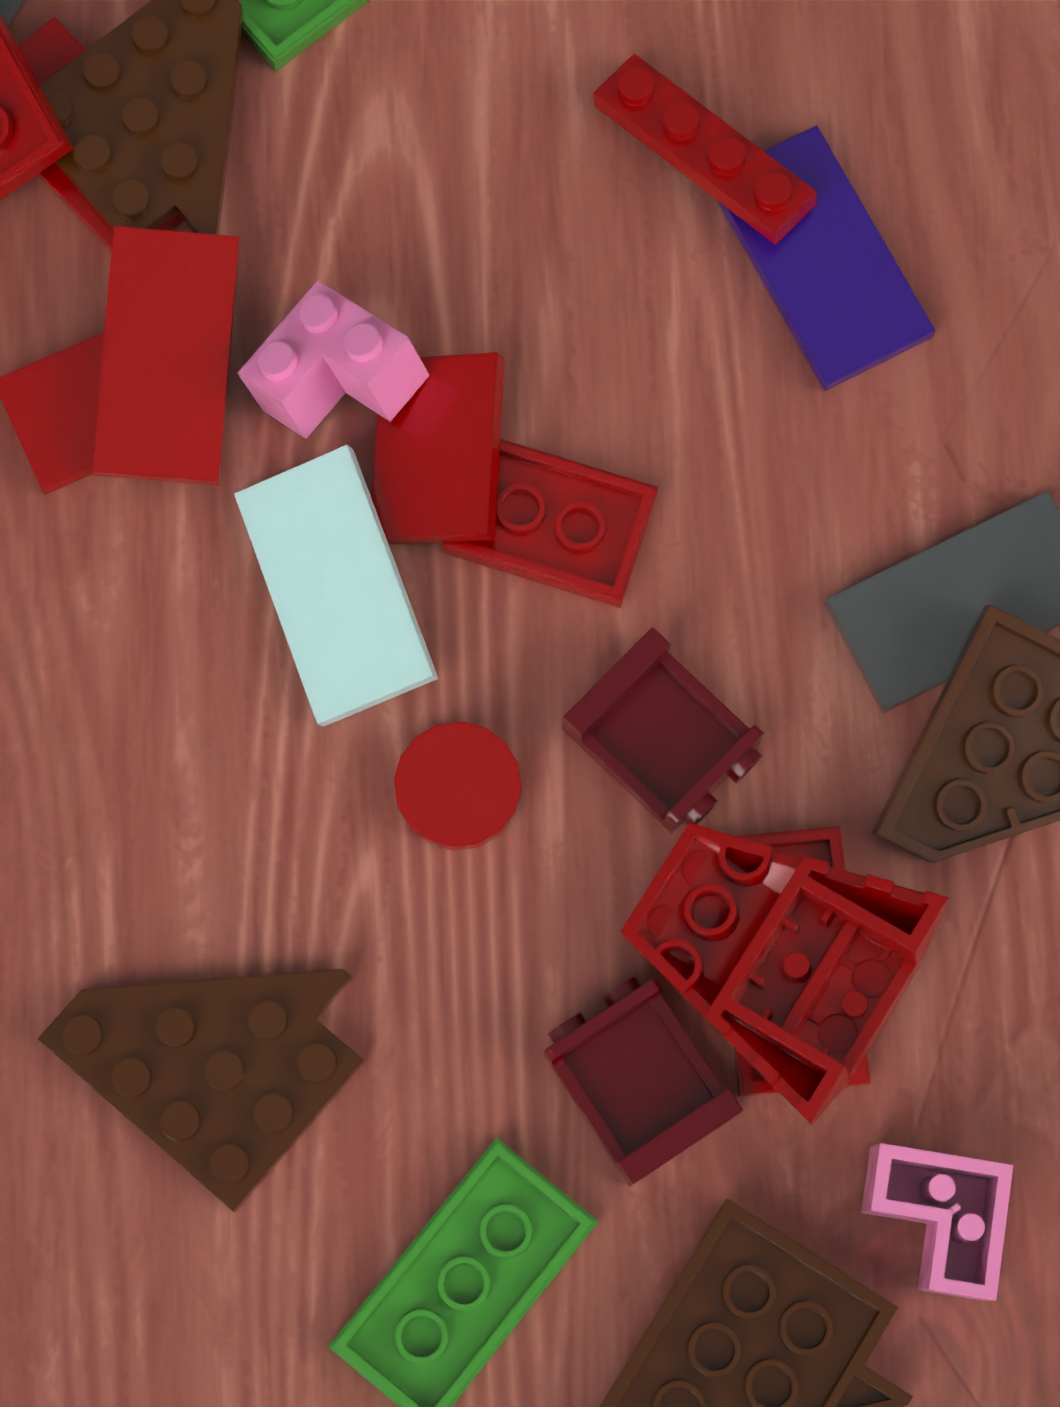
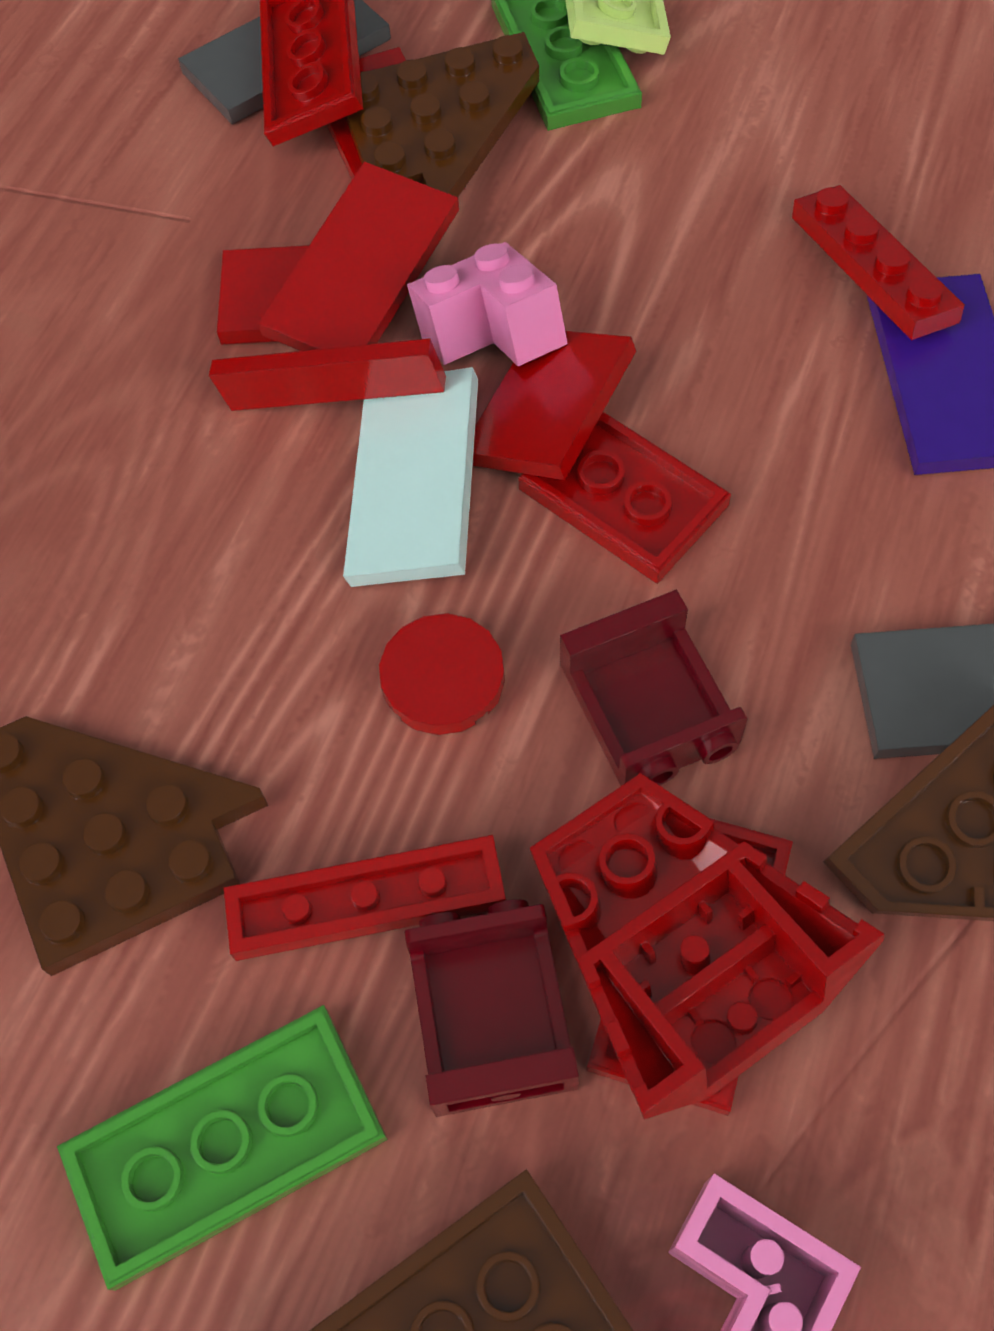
camera: 30 degrees right, 15 degrees down
none -> red tile [209,338,446,411]
none -> red plate [223,835,506,961]

